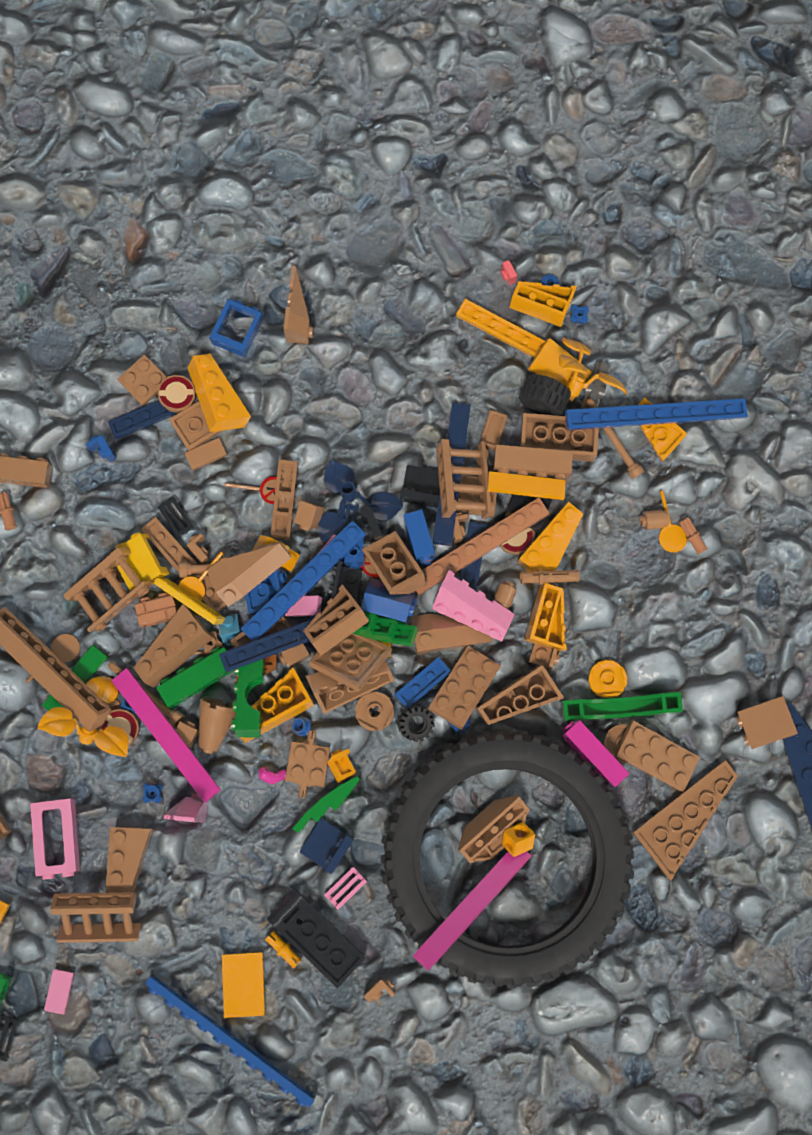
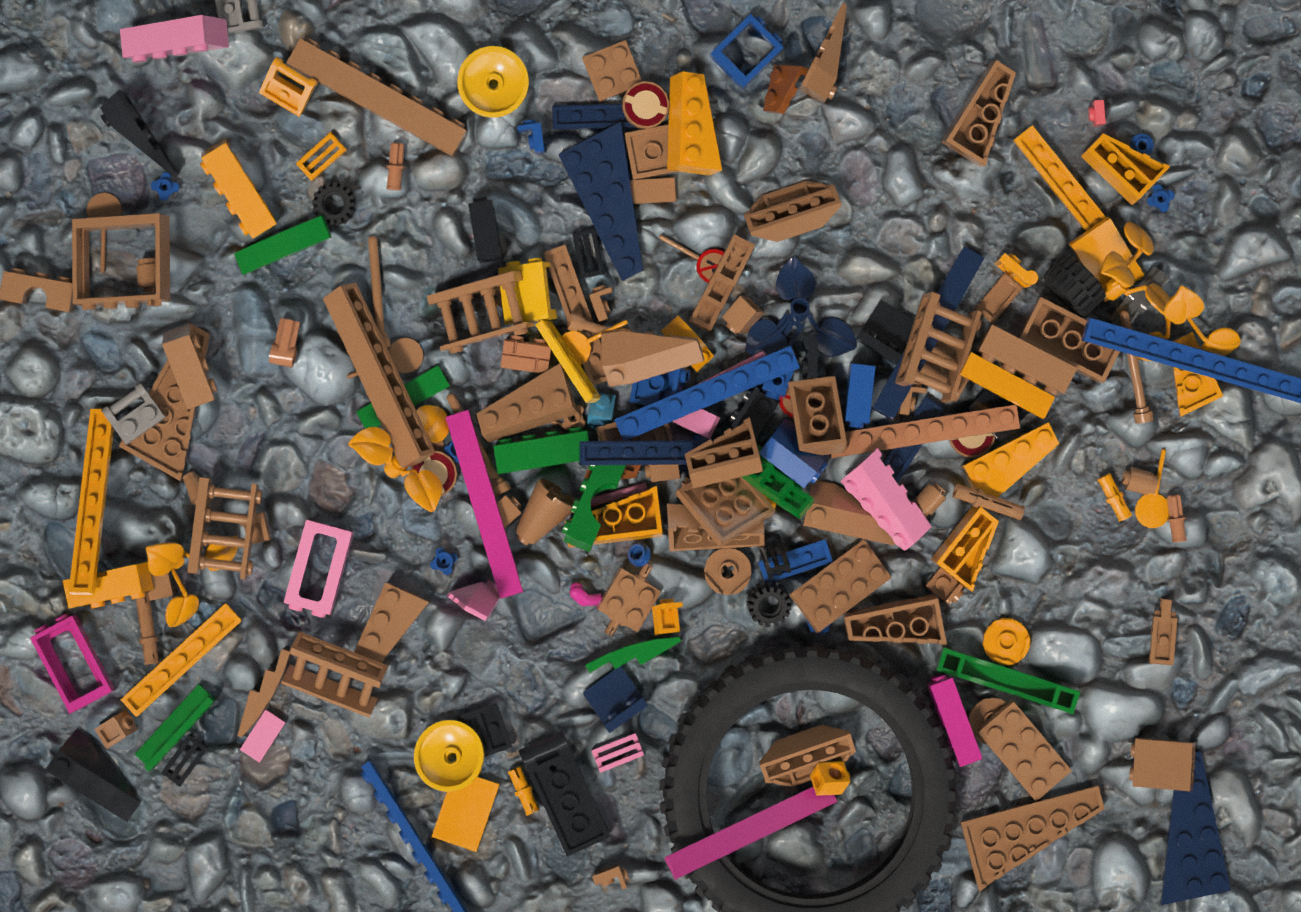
camera: 20 degrees right, 10 degrees up
none -> medium nougat slope [237,648,291,737]
none -> medium nougat piece [368,235,391,348]
none -> yellow dish [414,720,484,792]
none -> yellow dish [457,46,529,118]
none -> black plate [457,702,513,757]
none -> black window [468,197,503,264]
none -> dark blue wing [558,122,644,281]
none -> bright pink bar [591,483,647,507]
none -> medium nougat wedge [744,181,842,242]
none -> black tile [758,533,792,579]
none -> dark orange wing [763,65,808,114]
none -> medium nougat wedge [941,60,1016,167]
none -> light orange plate [994,253,1038,288]
none -> light orange pin [1097,473,1132,522]
none -> light orange plant [1137,285,1241,361]
none -> medium nougat hinge [1148,598,1178,665]

